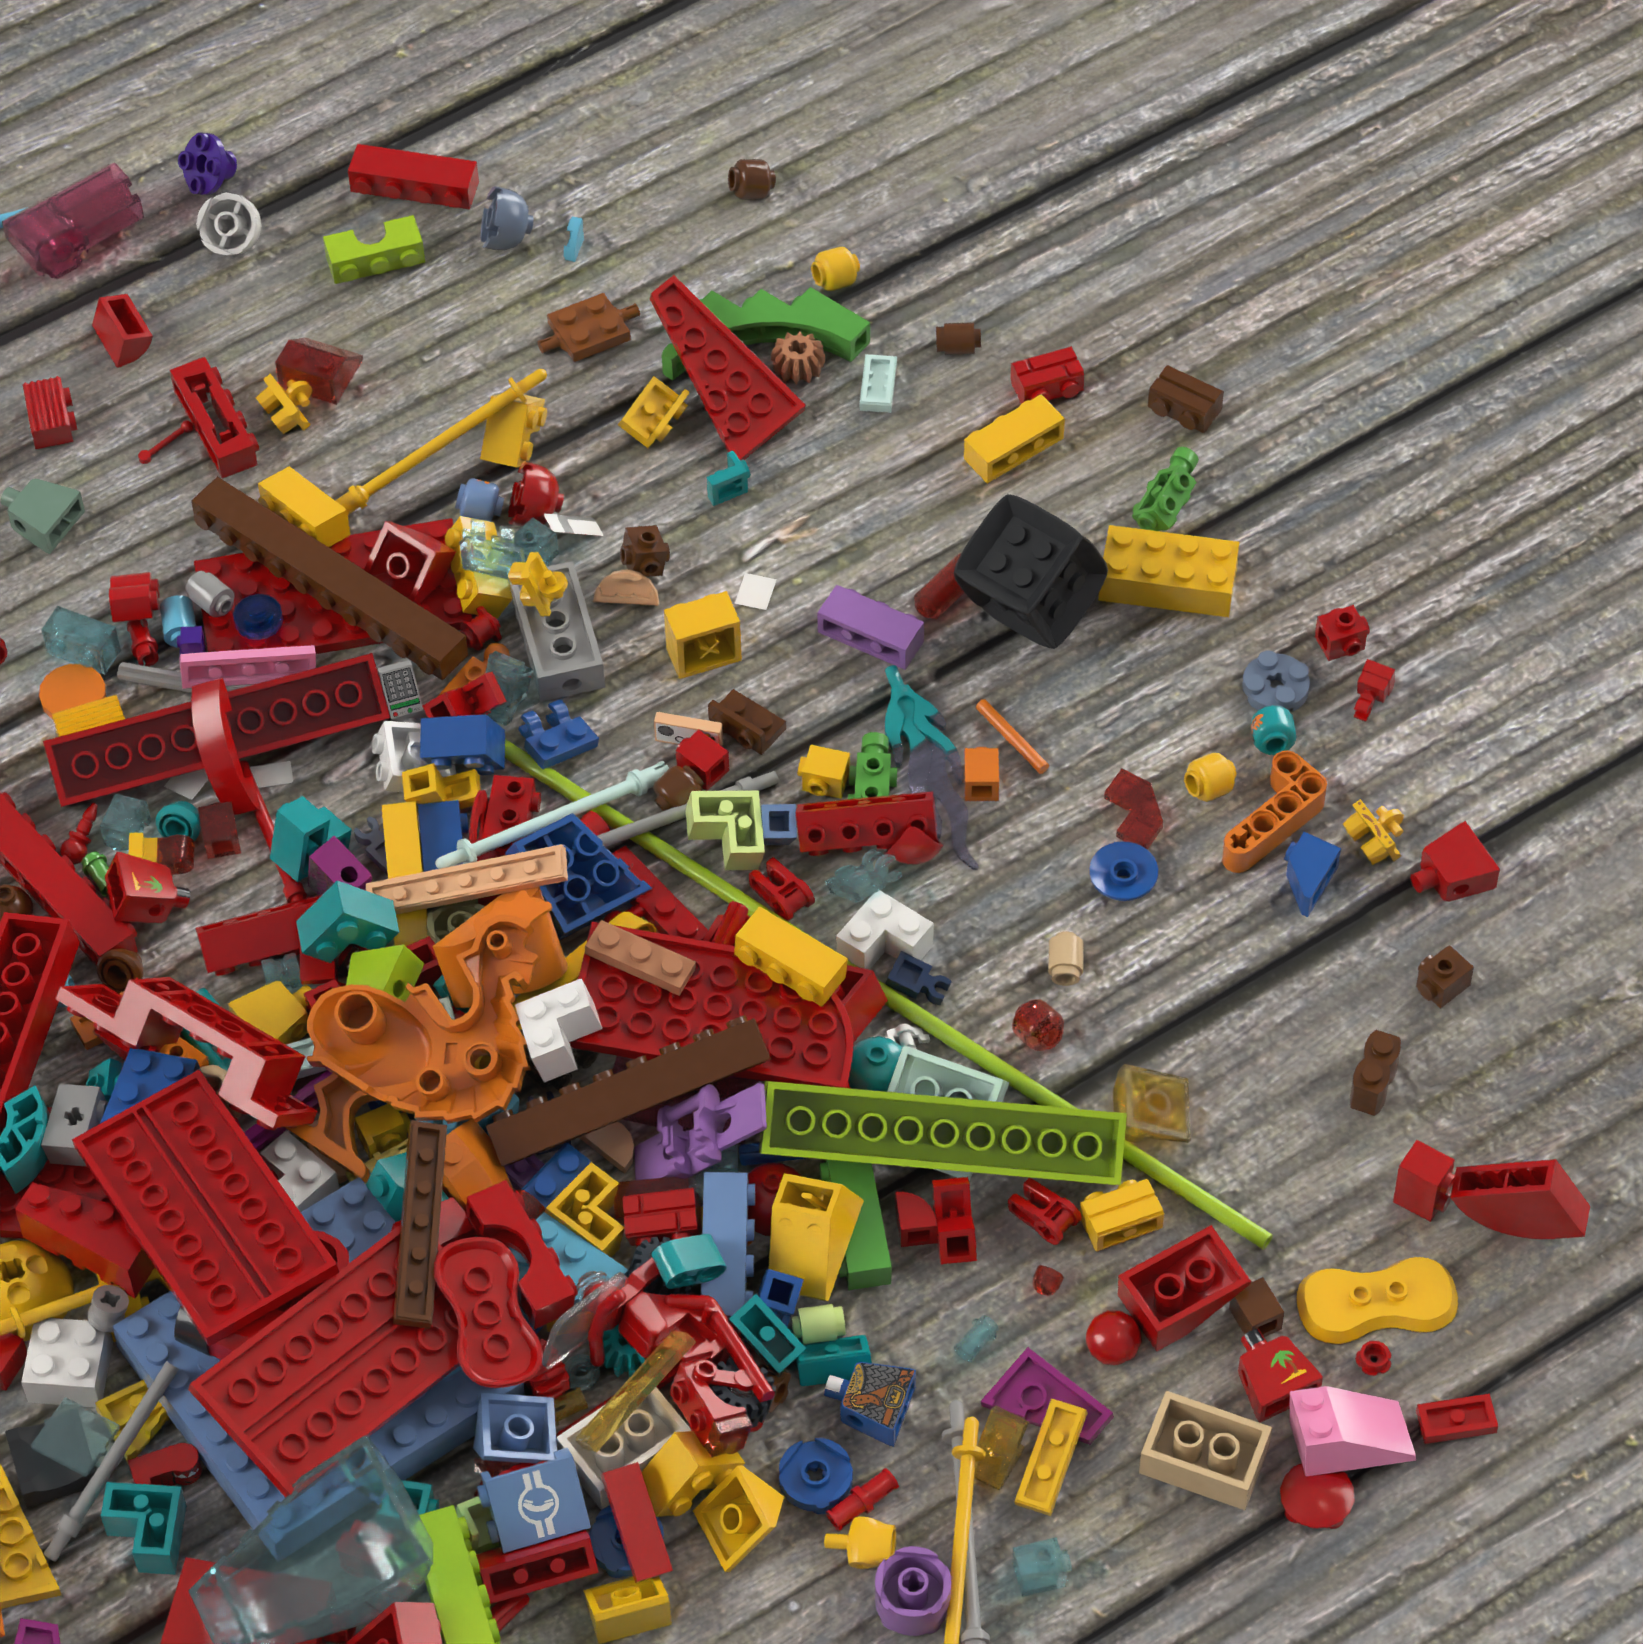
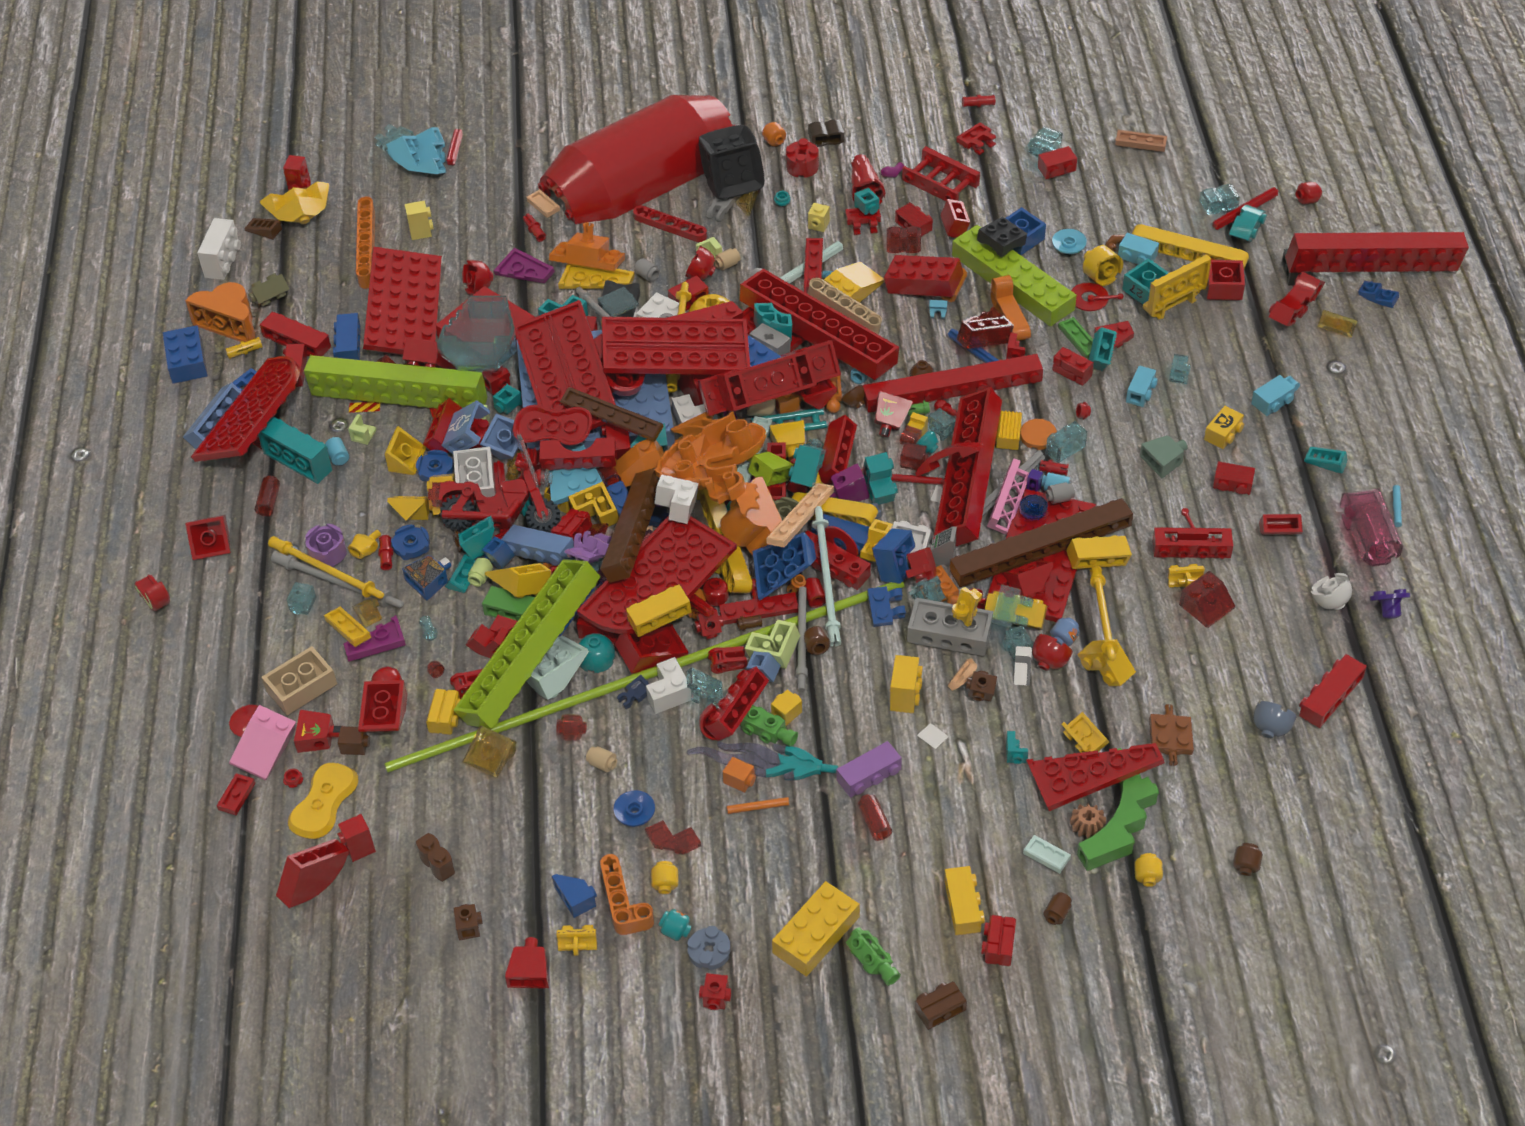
camera: 120 degrees right, 5 degrees down
red brick [109,572,160,623] -> none
lime arch [323,215,426,284] -> none
medium azure tile [564,216,584,262] -> none
clear yellow tile [575,1330,696,1453] -> none
nougat plate [585,920,696,996] -> none
red tile [601,1462,673,1583] -> none
teal beam [651,1234,727,1289] -> none
tile [654,712,723,746] -> none
red brick [676,729,730,791] -> none
reddish brown bracket [708,689,786,755] -> none
white piece [885,1024,930,1050] -> none
black piece [954,494,1108,649] -> none
red piece [1354,659,1395,722] -> none
none -> reddish brown pin [737,614,762,632]

